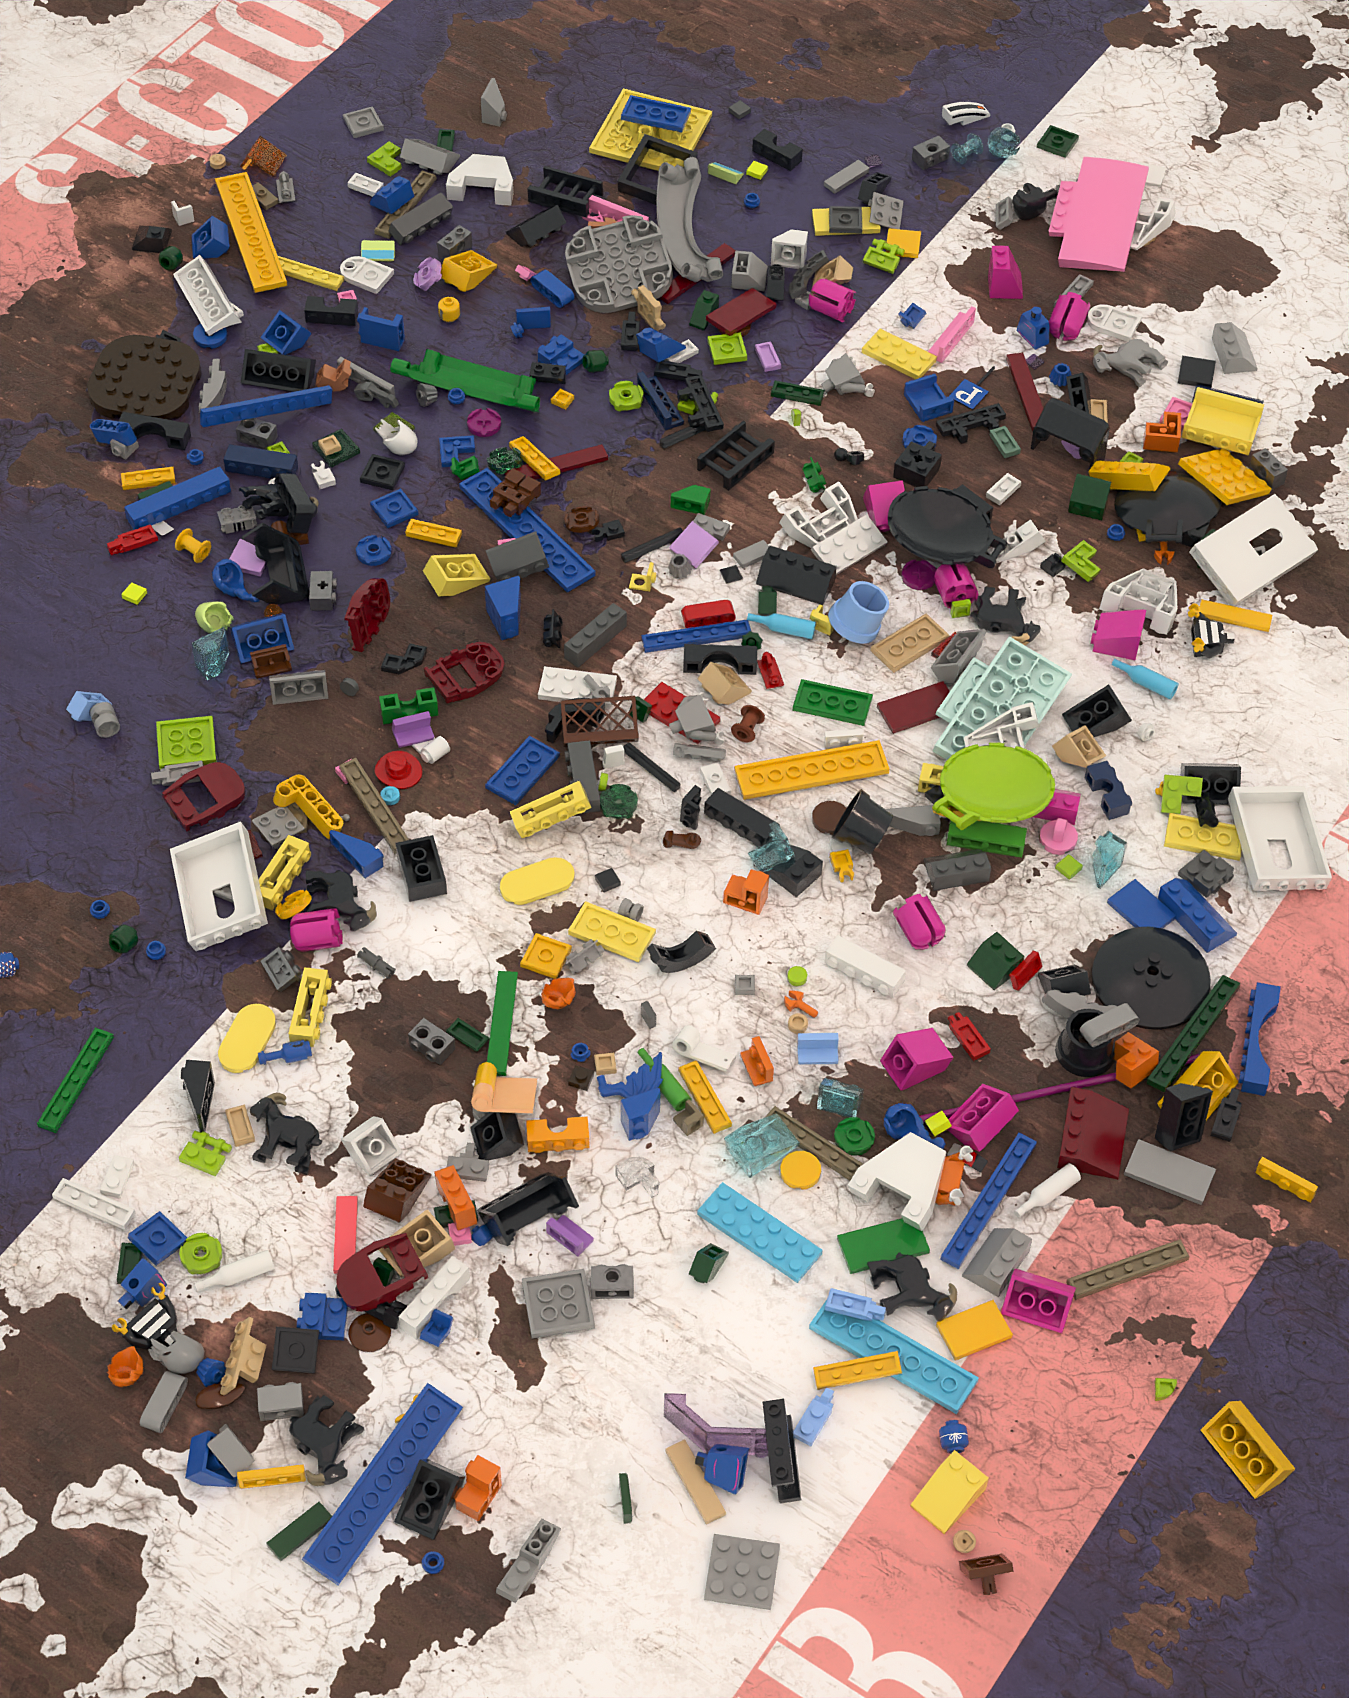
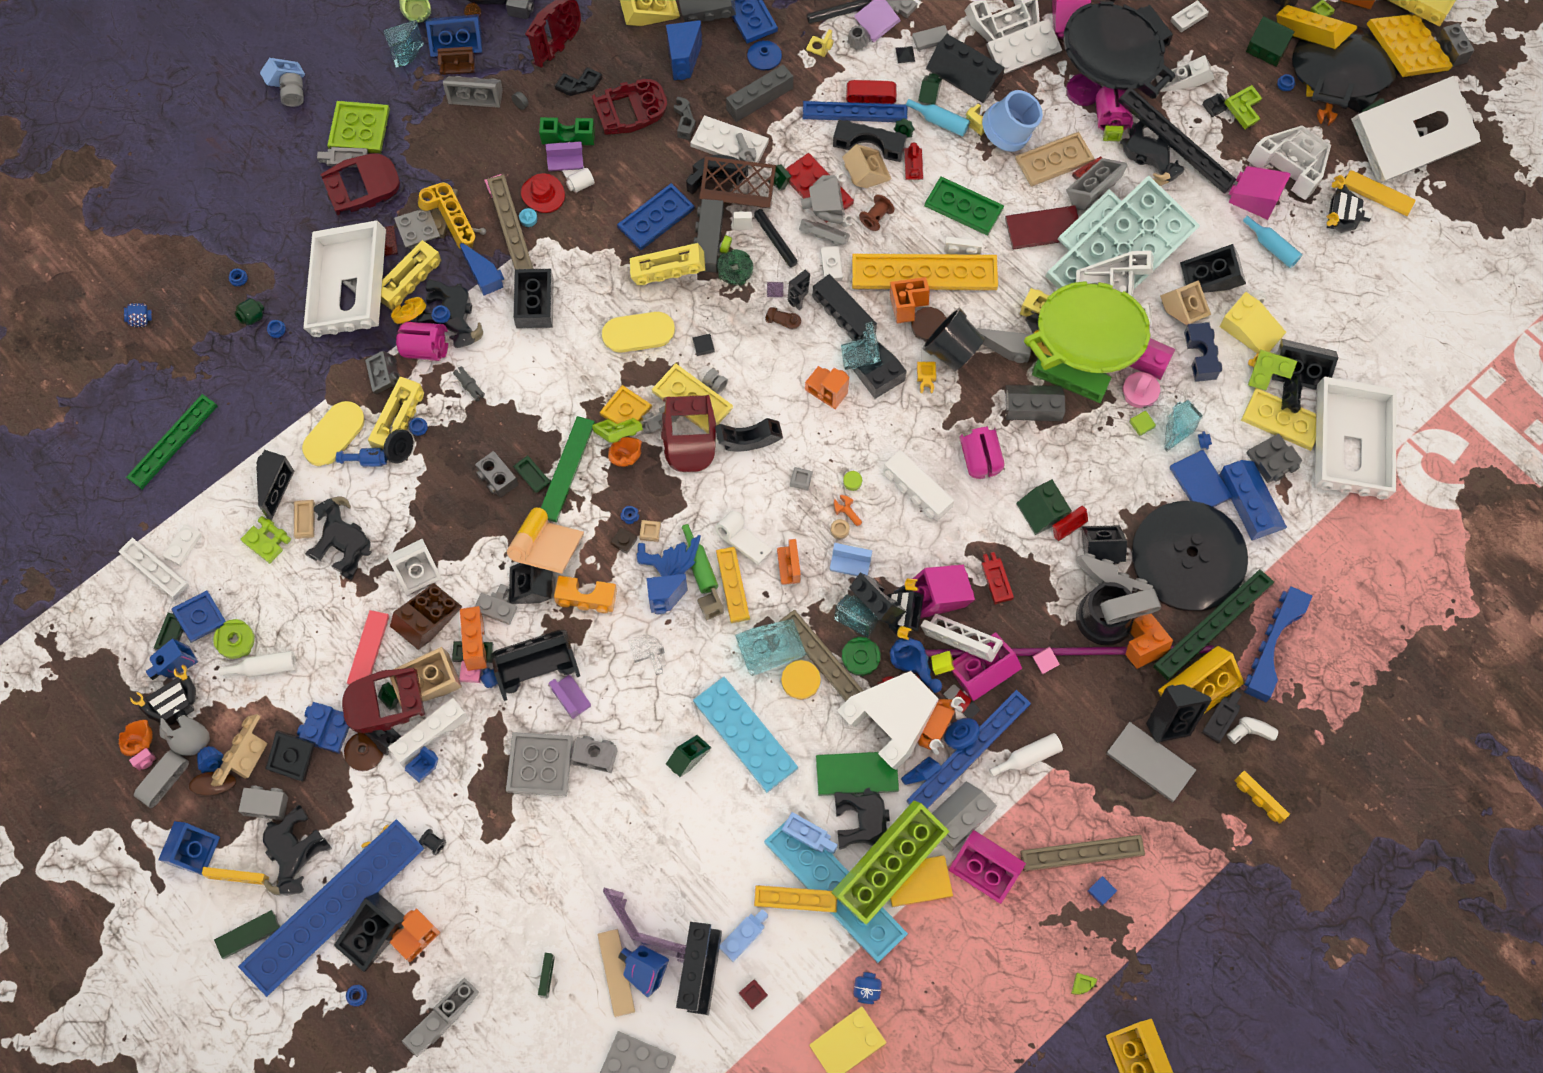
camera: 15 degrees right, 15 degrees up
light grey panel [207,1424,255,1477] -> none
black hinge [543,609,563,648] -> none
dark grey tile [641,1001,656,1029] -> none
dark red slope [1057,1087,1129,1180] -> none
none -> bright pink plate [129,748,157,771]
none -> black wheel [383,429,414,464]
none -> blue plate [409,418,428,436]
none -> black bush [419,829,446,855]
none -> blue plate [432,305,451,323]
none -> lime plate [592,418,643,443]
none -> dark red slope [661,395,716,472]
none -> dark grey piece [674,97,696,141]
none -> dark red plate [739,979,768,1010]
none -> blue dish [747,41,782,71]
none -> clear purple piece [767,282,784,297]
none -> lime brick [831,801,950,925]
none -> black arch [849,572,906,627]
none -> black torso [887,578,924,640]
none -> orange brick [890,277,930,323]
none -> blue tile [901,757,942,785]
none -> white fence [921,614,1003,662]
none -> blue wheel [944,718,980,749]
none -> bright pink tile [1032,647,1060,674]
none -> blue tile [1088,876,1117,906]
none -> black tile [1118,87,1236,193]
none -> blue plate [1198,431,1212,450]
none -> light yellow slope [1219,292,1286,353]
none -> white arm [1226,717,1278,744]

